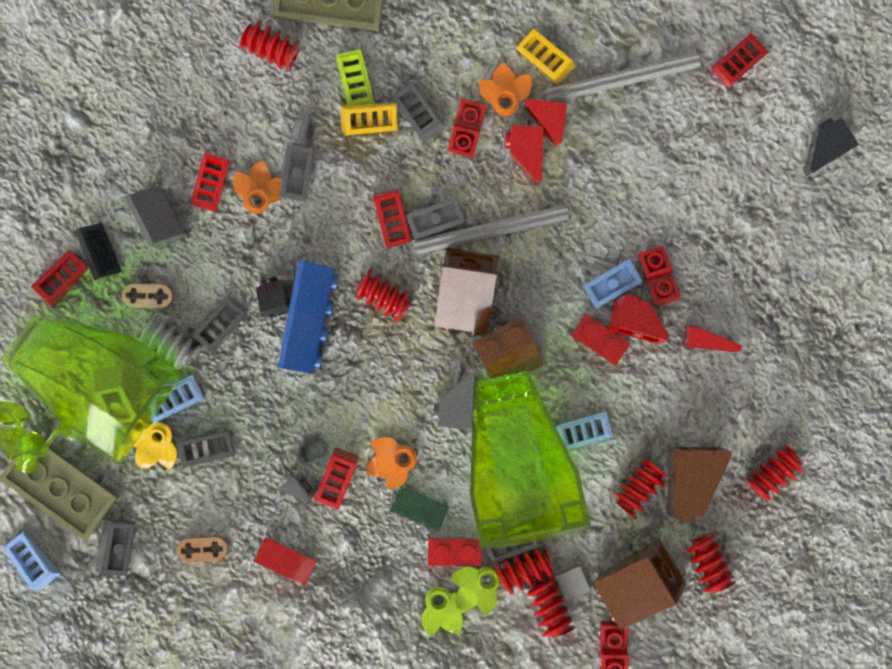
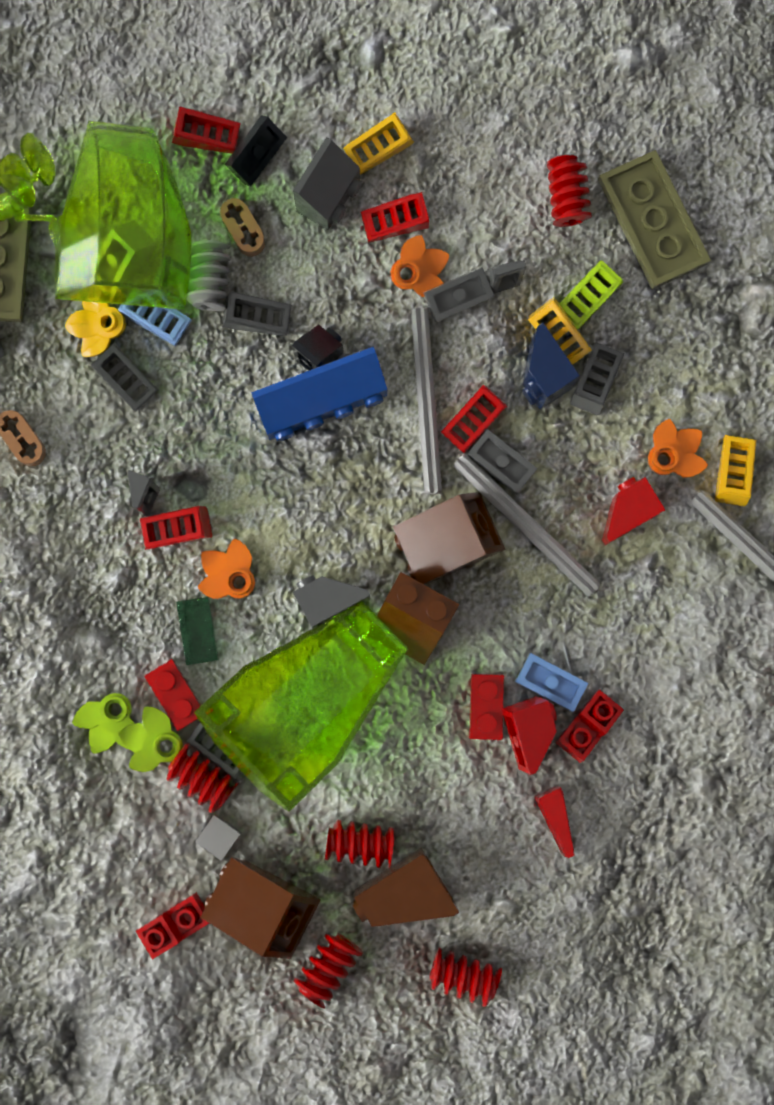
camera: 50 degrees right, 5 degrees down
red slope [253,537,317,586] -> none
red piece [356,268,415,323] -> none
red slope [448,98,487,158] -> none
red slope [524,99,567,148] -> none
red piece [526,577,576,637] -> none
light blue slope [554,411,613,452] -> none
none -> yellow slope [343,112,414,175]
none -> light grey axle [411,308,442,495]
none -> dark blue slope [522,323,580,410]

